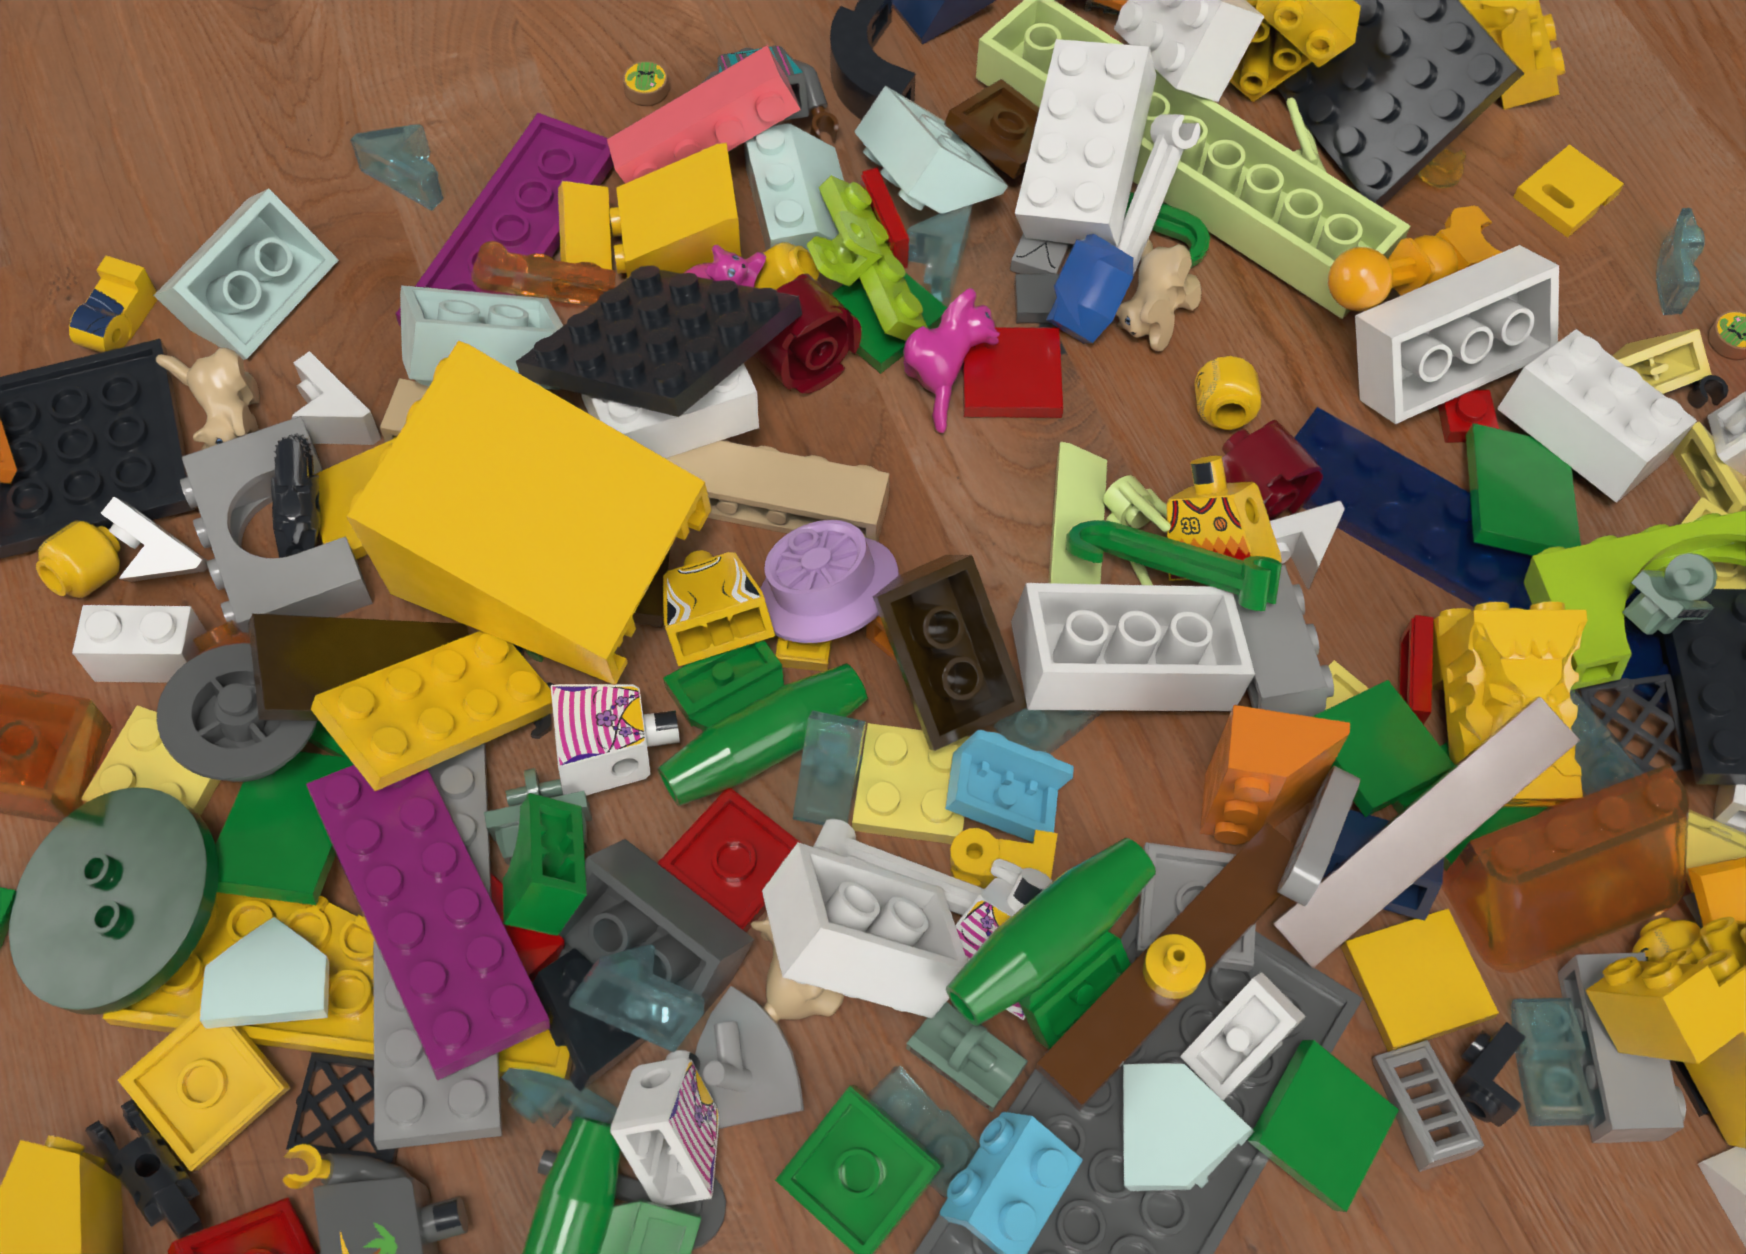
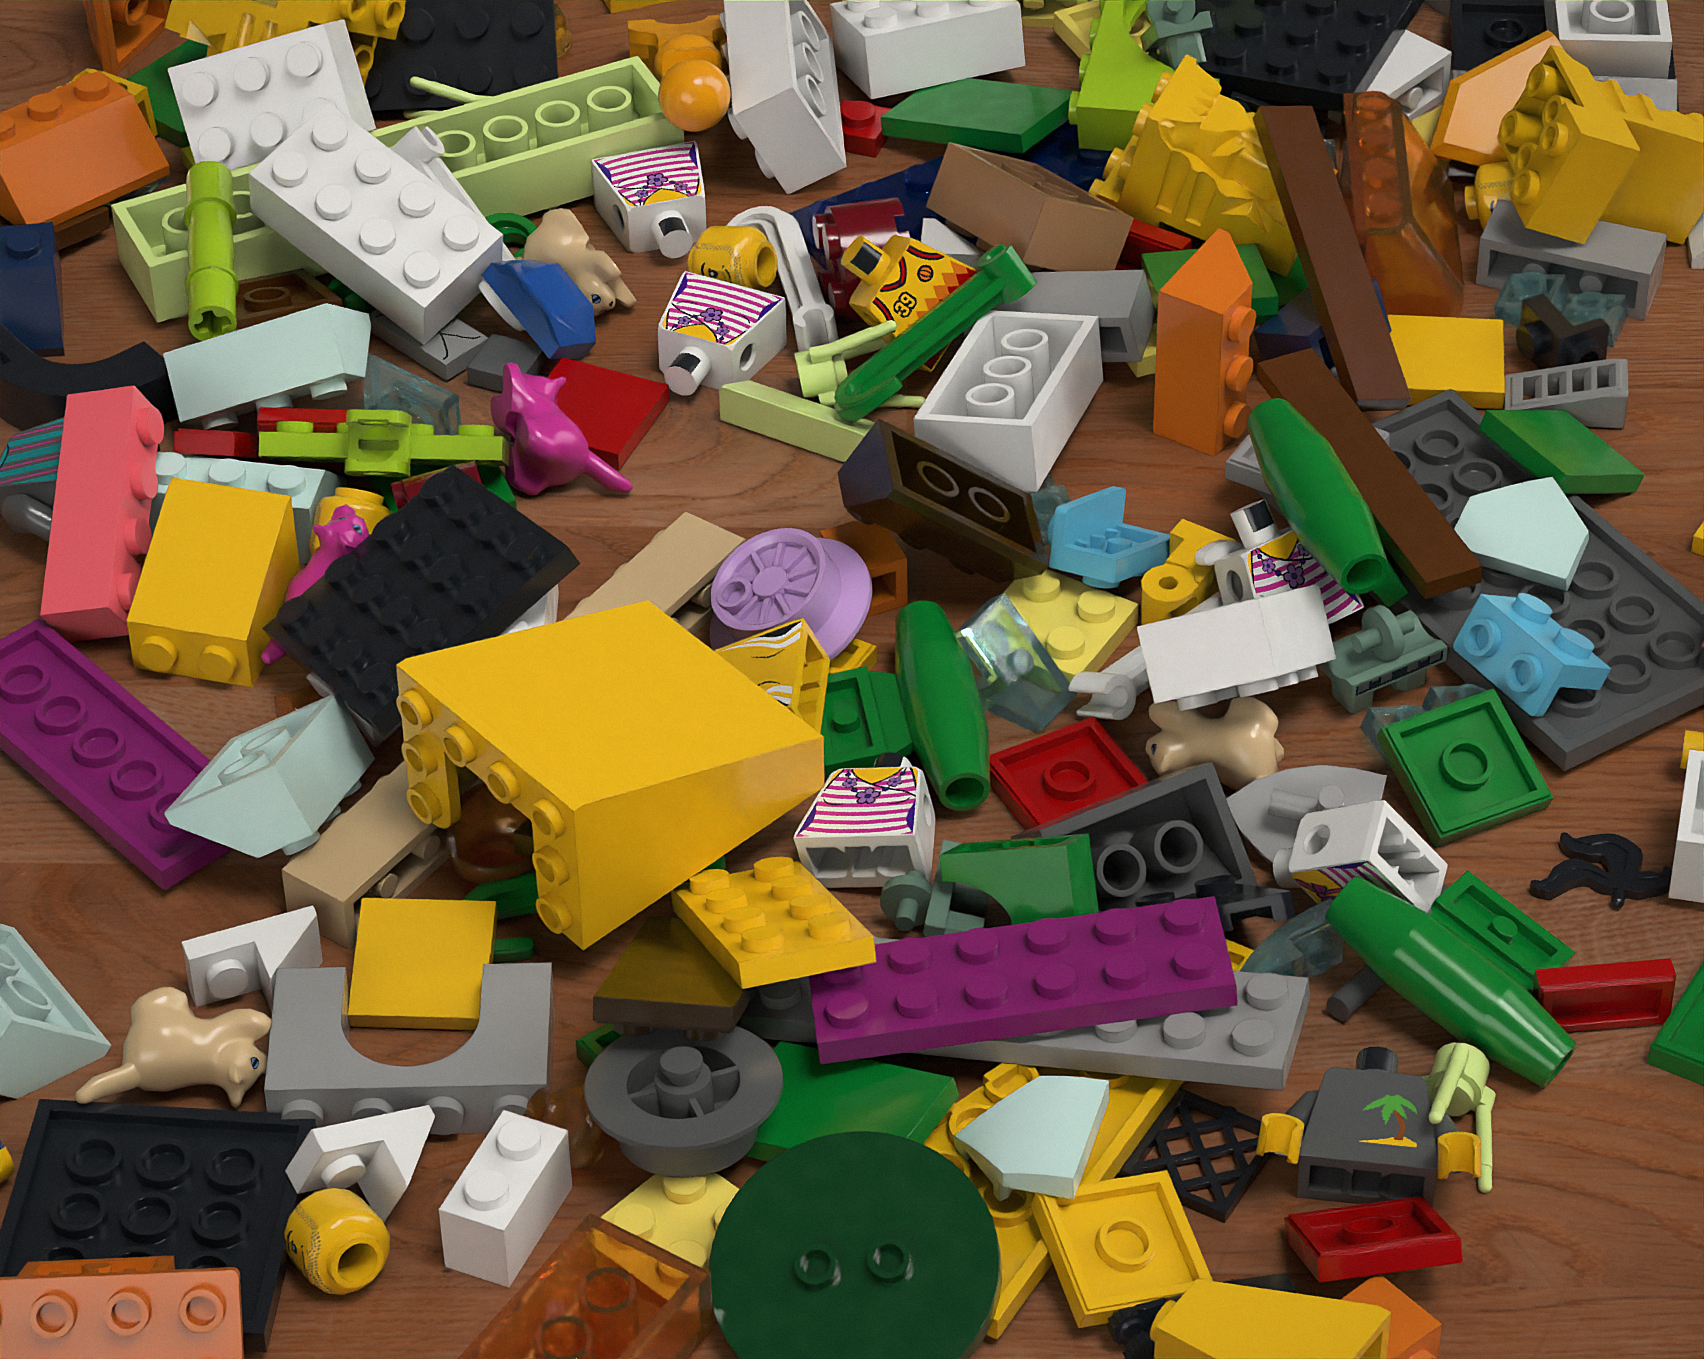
camera: 65 degrees left, 20 degrees down
black hinge [271,433,321,558] -> none
clear orange plate [471,241,616,307] -> none
yellow tile [558,181,612,281] -> none
clear light blue slope [569,944,705,1052] -> none
yellow tile [1143,934,1206,999] -> none
white slope [1180,972,1306,1100] -> none
light grey beam [1277,765,1360,906] -> none
none -> red tile [173,428,260,458]
none -> lime piece [184,161,239,341]
none -> white torso [592,141,707,258]
none -> white torso [657,271,787,396]
none -> white piece [726,206,839,352]
none -> medium nougat brick [926,142,1134,272]

